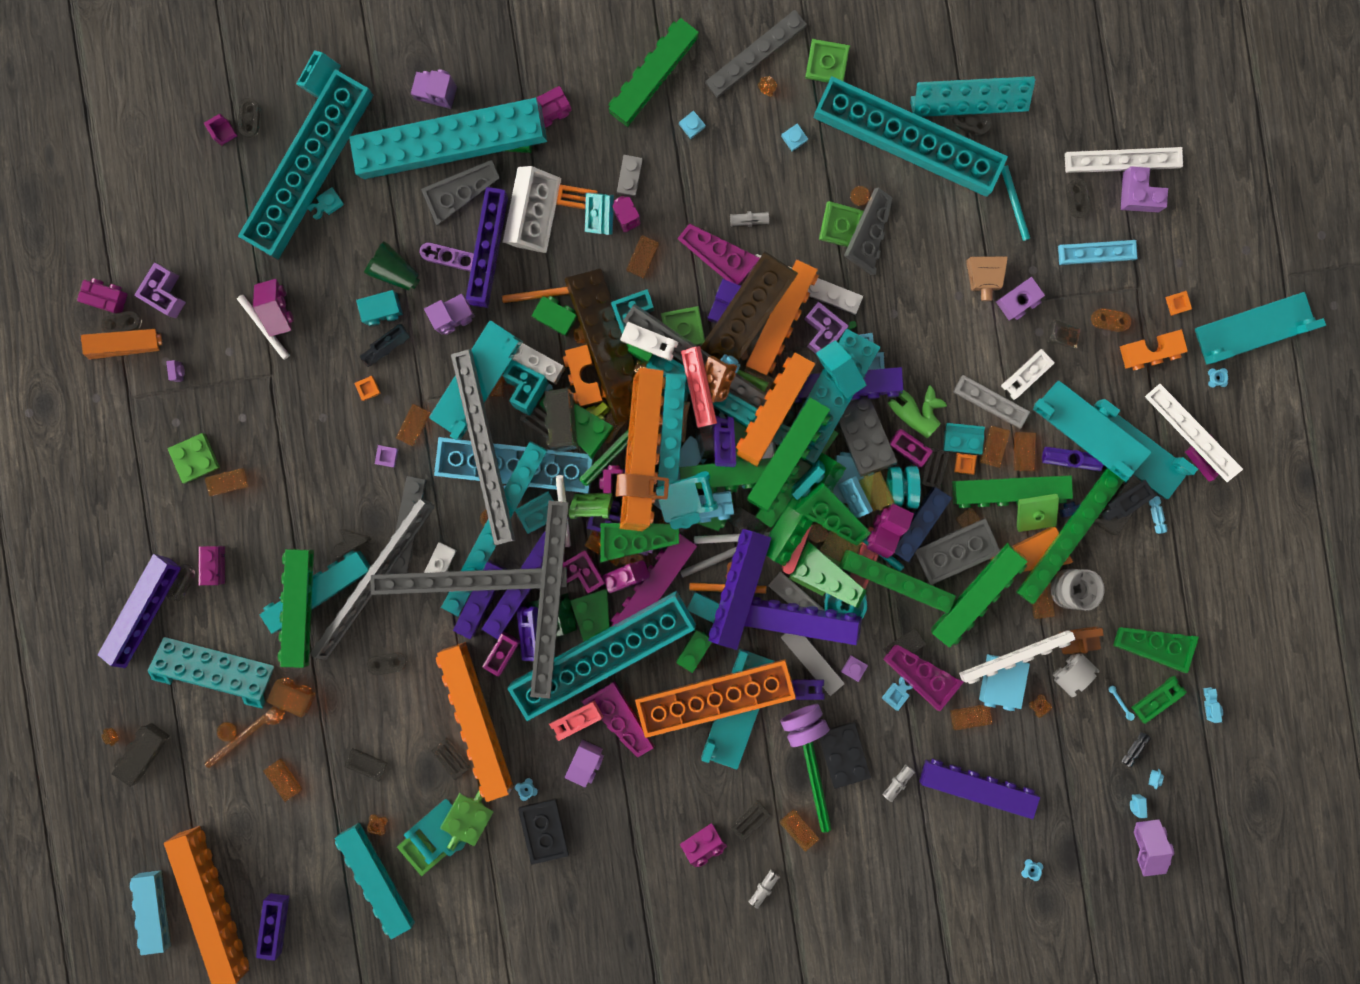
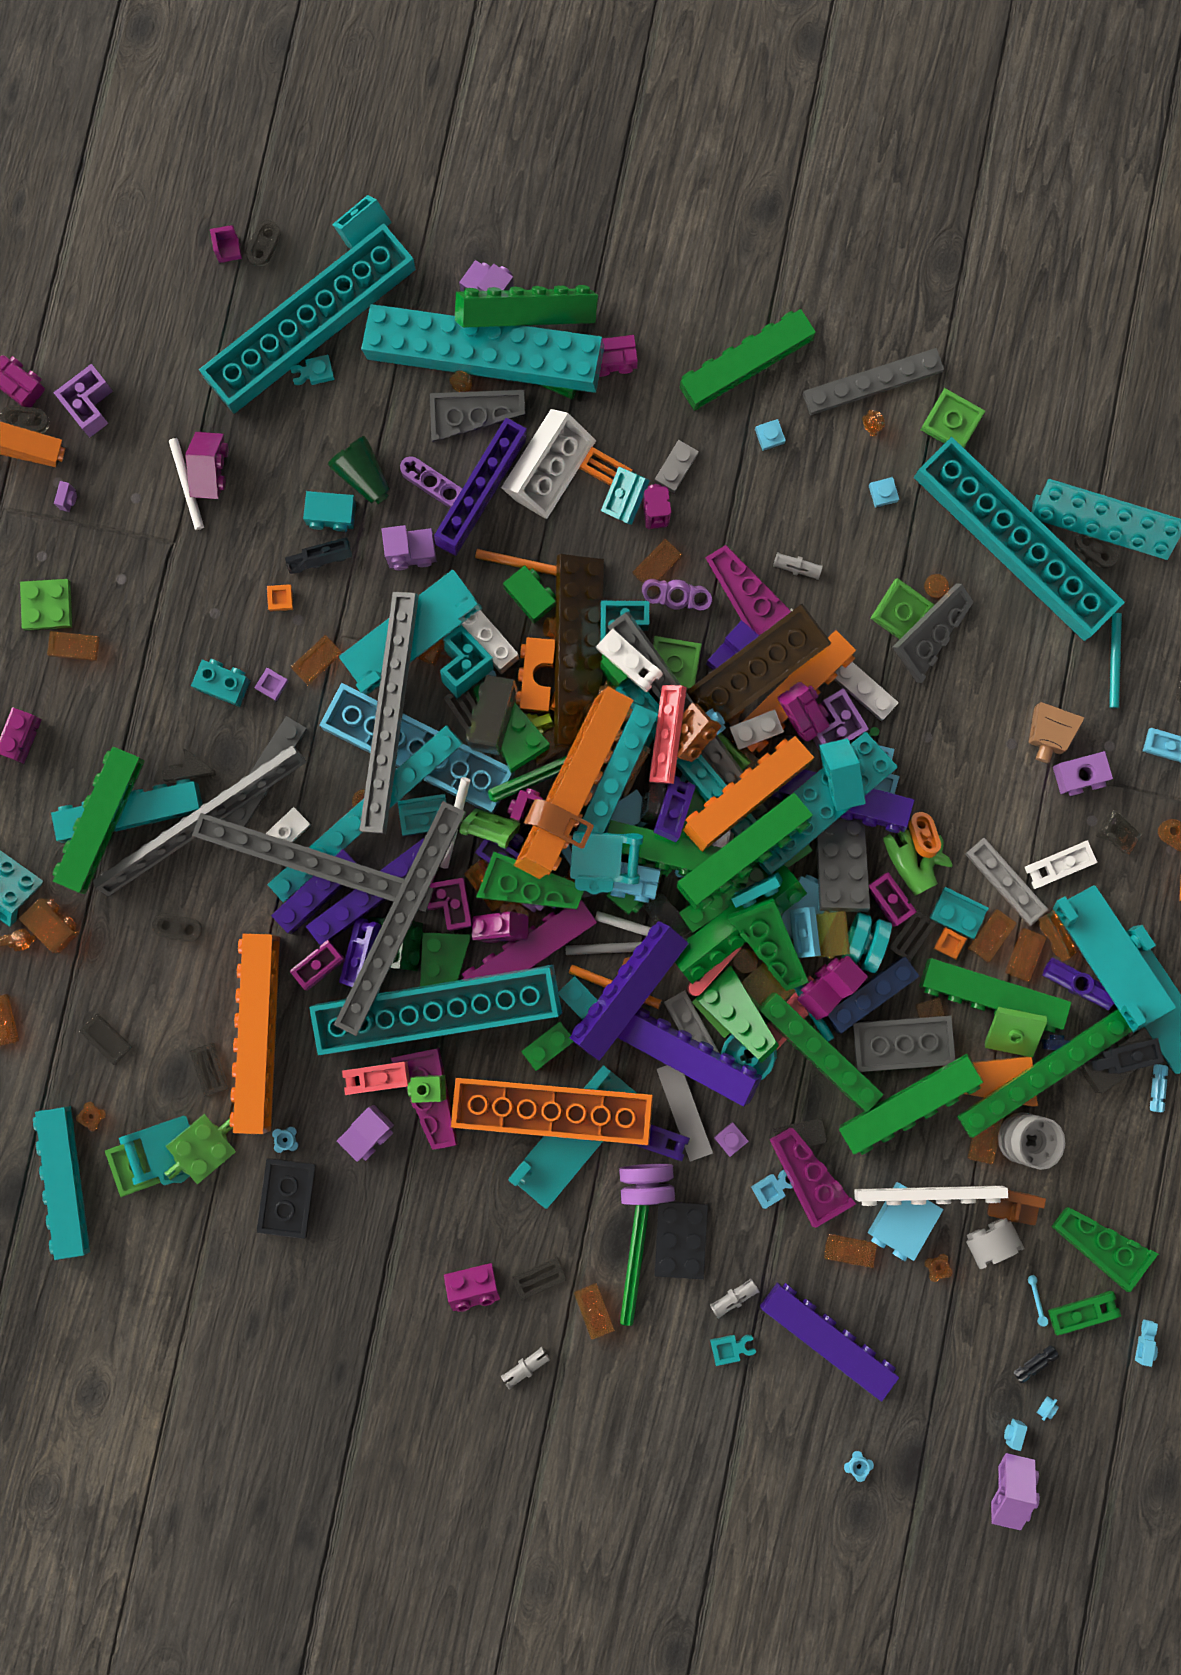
camera: 20 degrees right, 5 degrees down
none -> teal brick [191,659,250,707]
none -> bright green brick [408,1075,446,1103]
none -> clear orange plate [449,371,472,392]
none -> green brick [455,285,598,328]
none -> medium lavender piece [642,579,712,610]
none -> teal plate [710,1335,756,1366]
none -> light grey plate [730,709,784,750]
none -> magenta brick [777,682,829,741]
none -> orange plate [908,812,941,858]
none -> clear orange plate [1038,910,1078,962]

